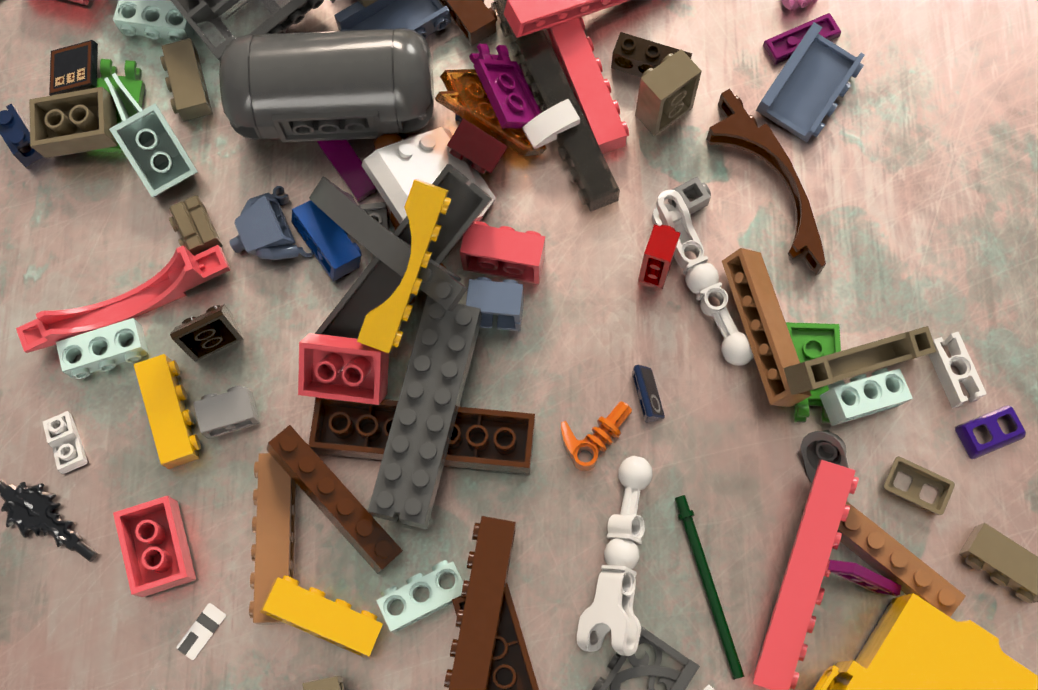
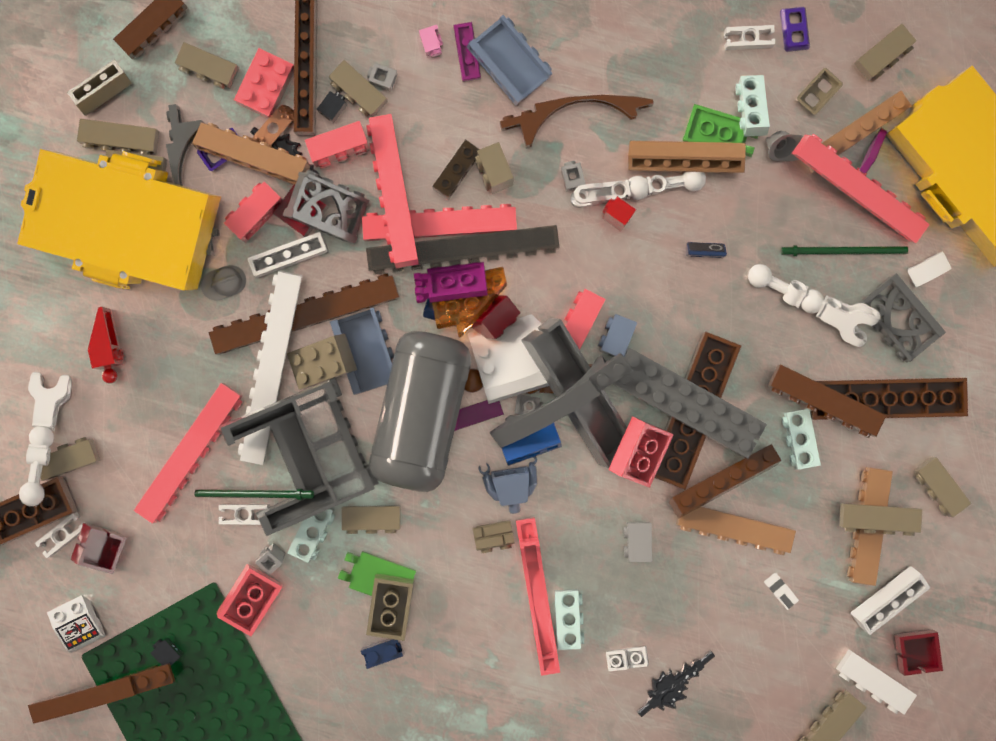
camera: 80 degrees left, 15 degrees up
black tile [49,40,98,96] -> none
light aqua slope [104,73,198,198] -> none
coral brick [113,496,196,597] -> none
yellow brick [134,354,201,469] -> none
dark brown slope [170,304,243,362] -> none
yellow brick [260,575,383,658] -> none
yellow arch [357,179,451,353] -> none
white slope [522,99,580,150] -> none
orange piece [561,401,632,471] -> none
dark tan arch [783,326,936,395] -> none

